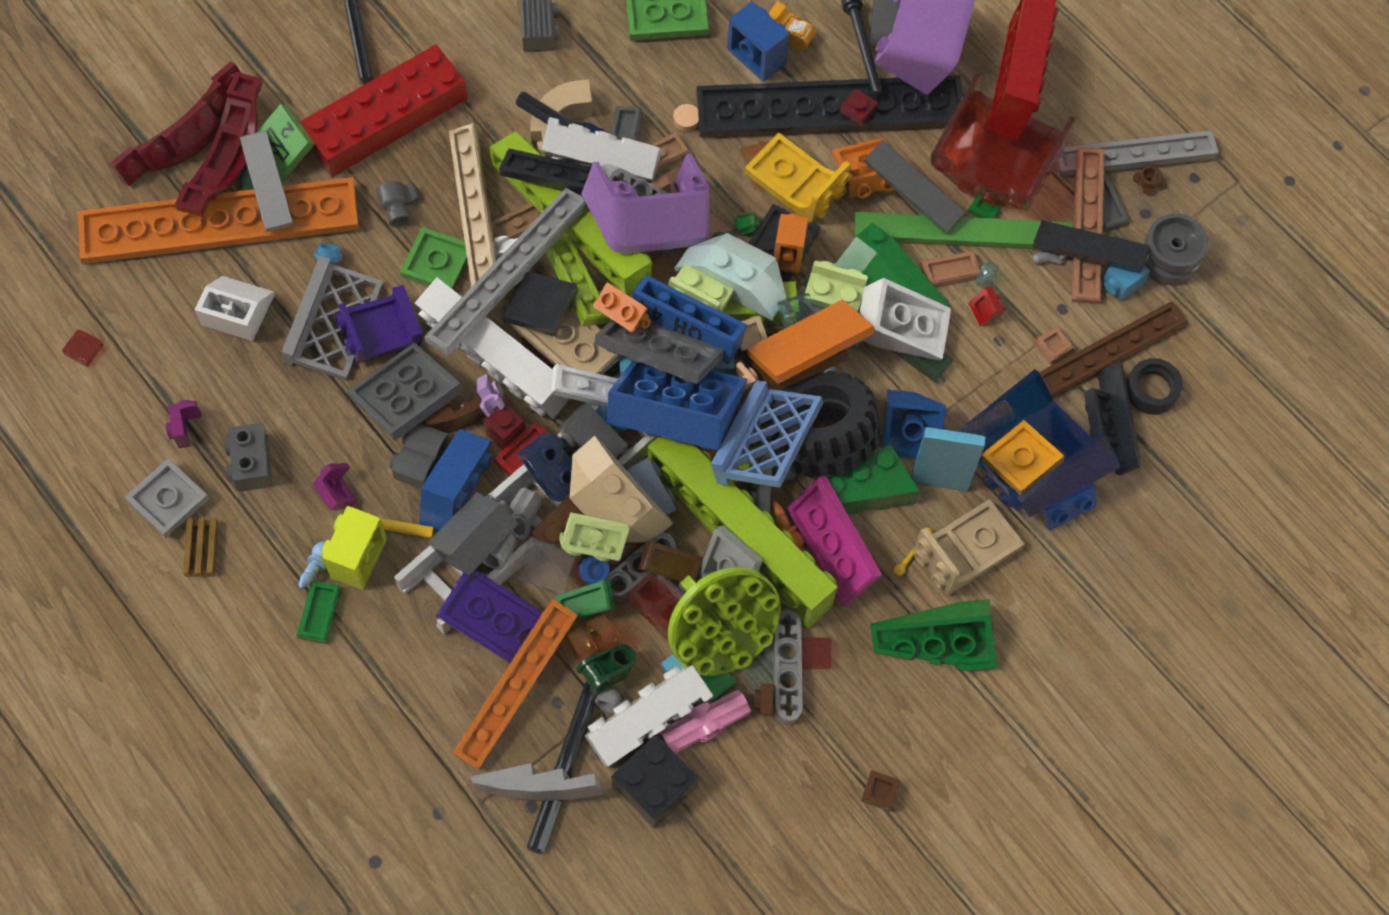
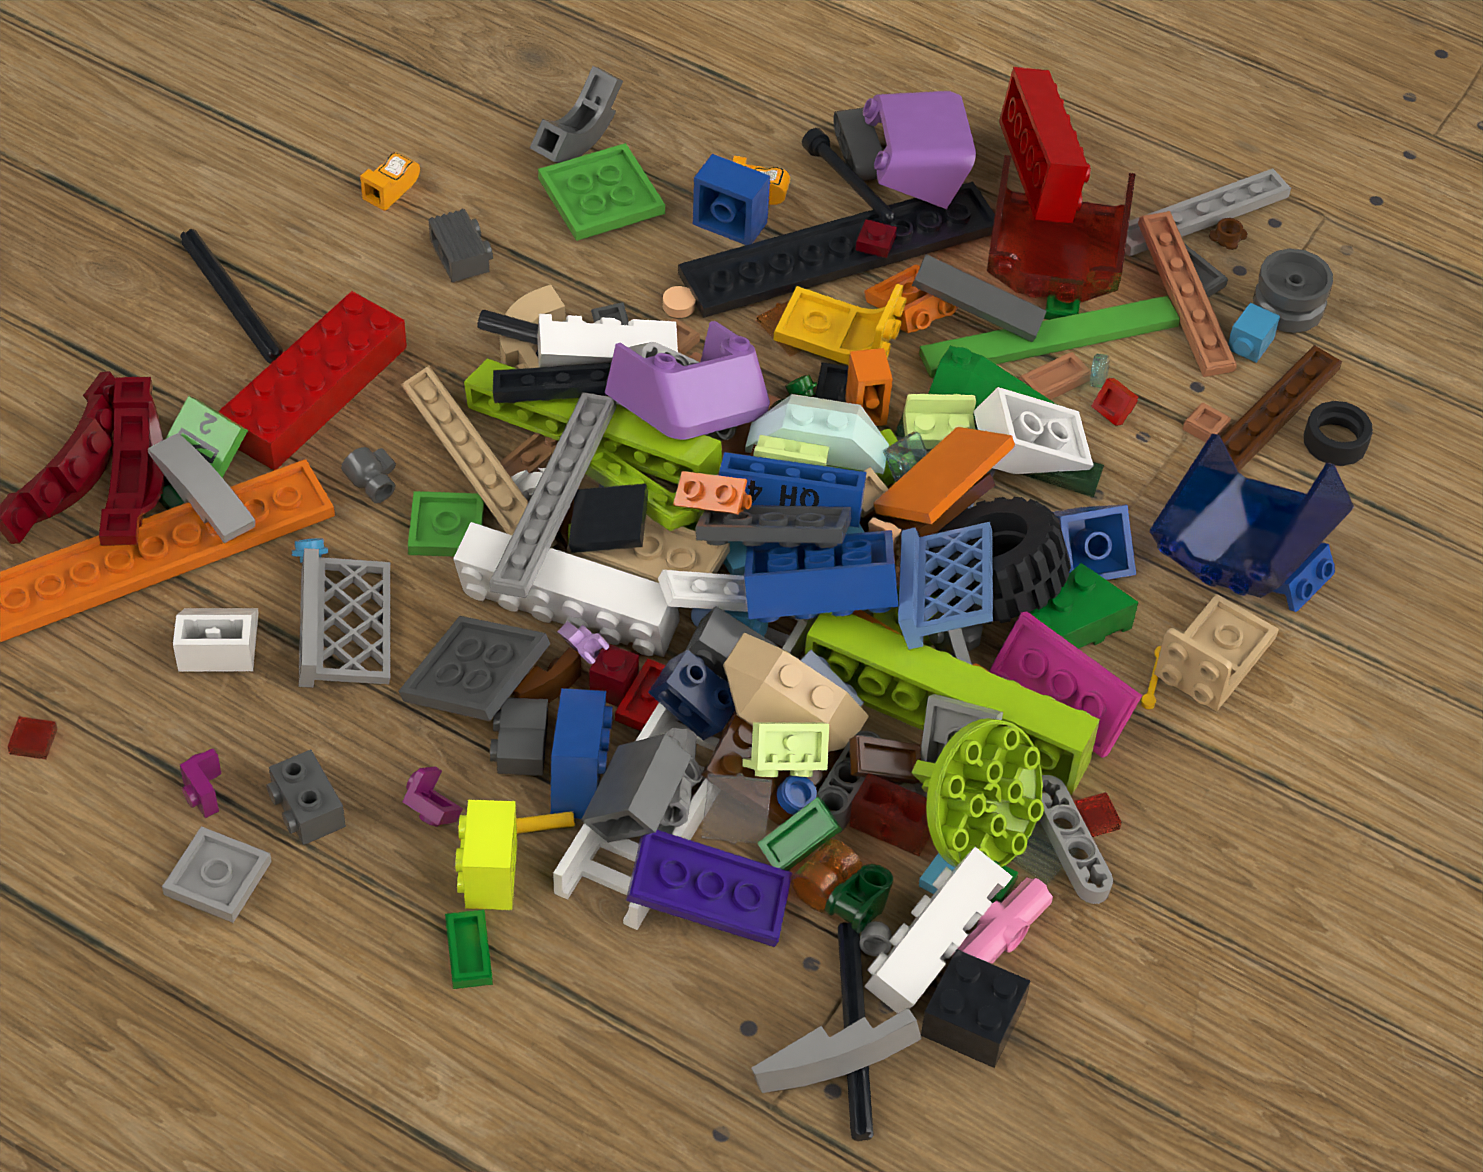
camera: 20 degrees left, 15 degrees down
pearl gold tile [183,518,218,577] -> none
light blue bar [299,542,326,588] -> none
dark purple panel [335,285,423,364] -> none
orange plate [452,599,578,770] -> none
reddish brown plate [754,683,774,715] -> none
reddish brown plate [861,770,900,811] -> none
green wedge [870,599,997,671] -> none
medium azure tile [911,427,985,492] -> none
light orange plate [981,420,1064,497] -> none
black tile [1033,220,1149,273] -> none
light grey piece [1033,251,1067,264] -> none
black bracket [1084,363,1141,476] -> none

